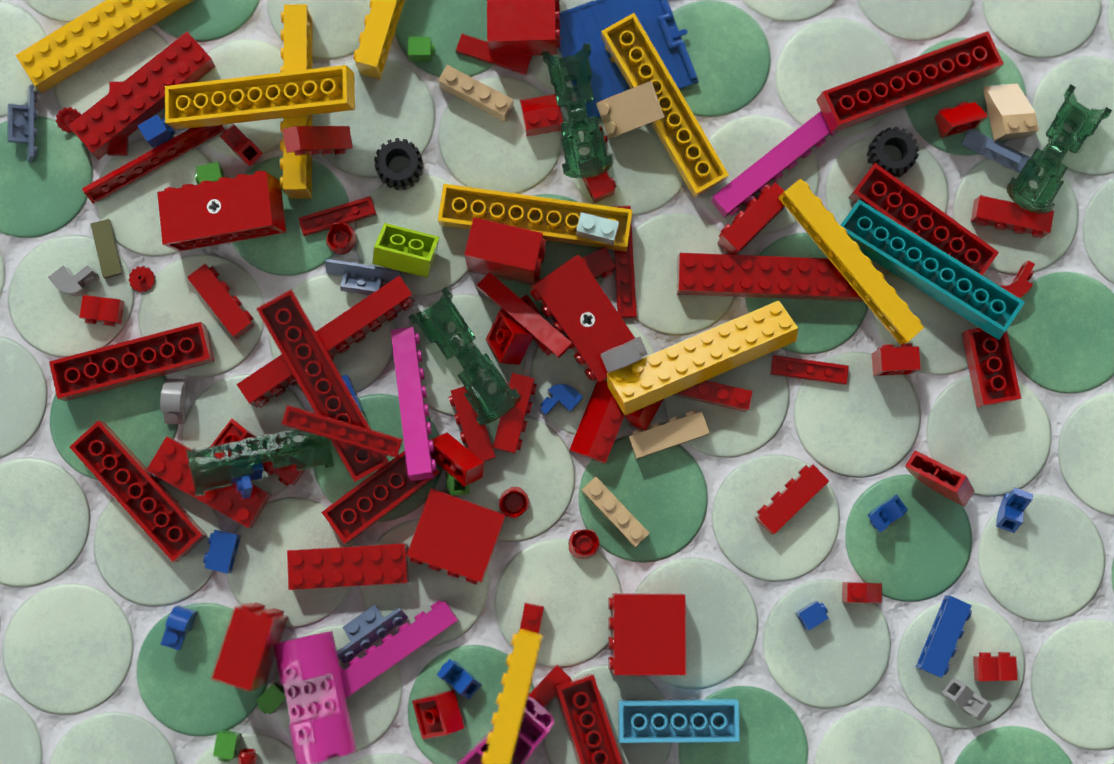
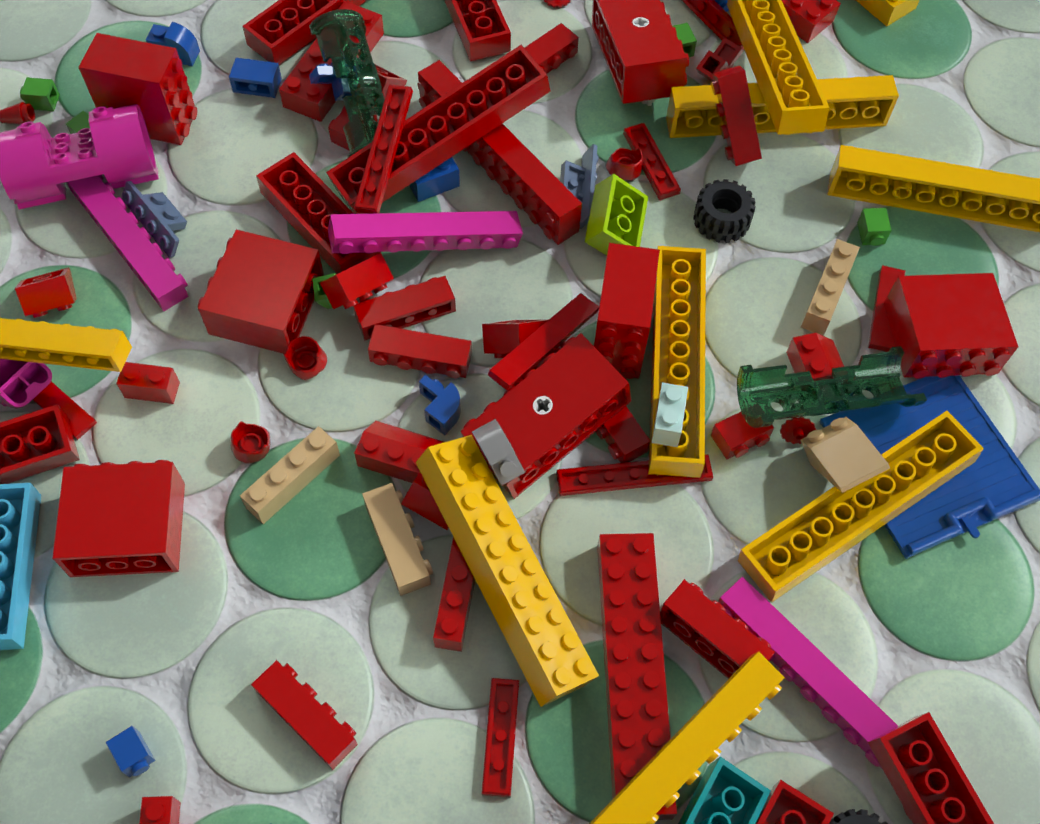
camera: 90 degrees right, 20 degrees down
light grey brick [160,379,187,424] -> none
red brick [287,543,409,590] -> none
clear green piece [408,287,521,426] -> none
blue brick [437,659,482,700] -> none

